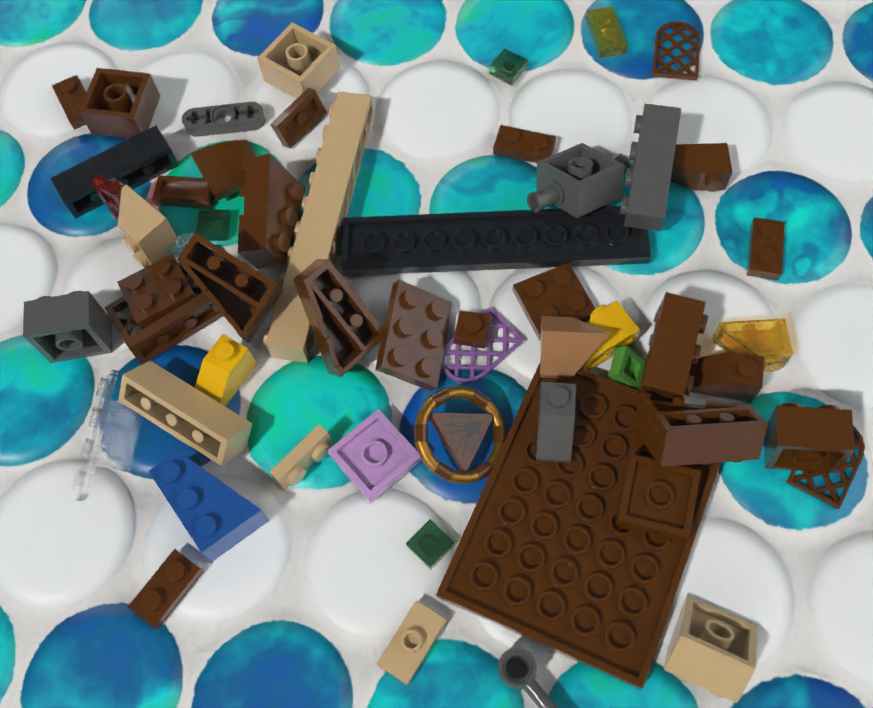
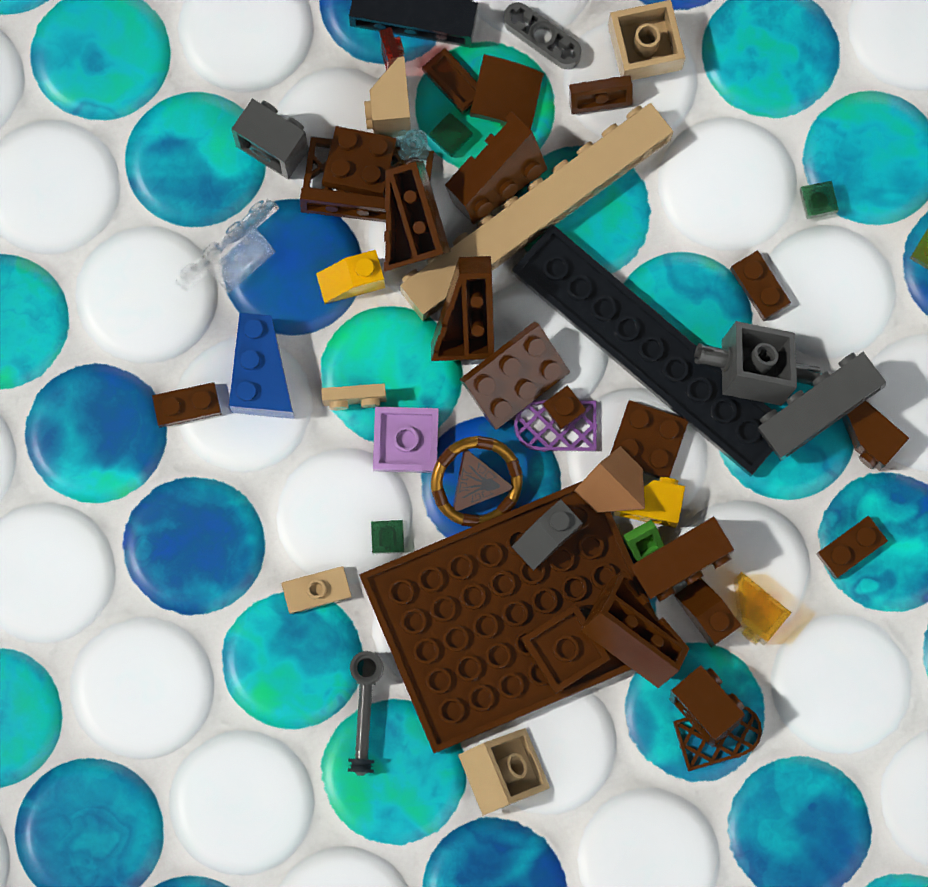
camera: 35 degrees right, 15 degrees up
tan brick [118,361,253,466] -> none

